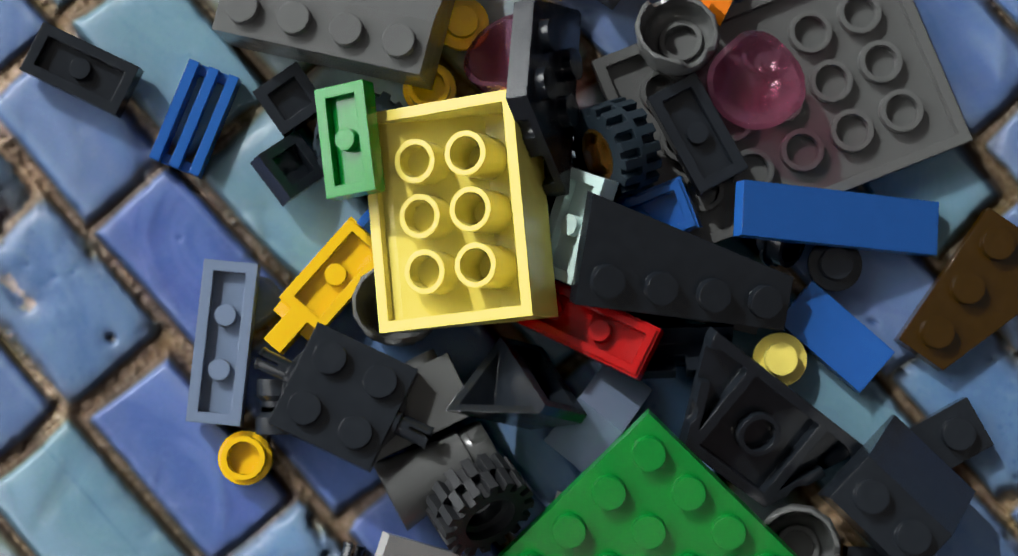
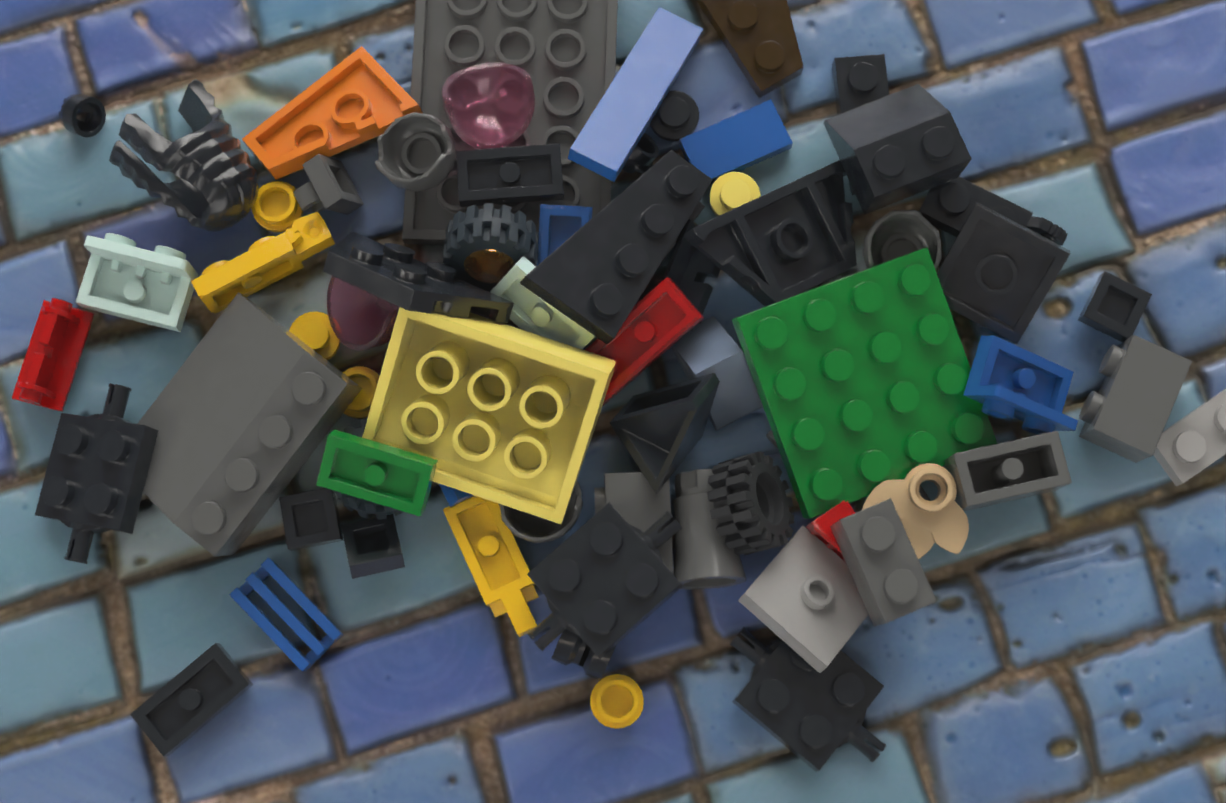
camera: 70 degrees left, 5 degrees down
sand blue plate [186,259,261,427] -> none

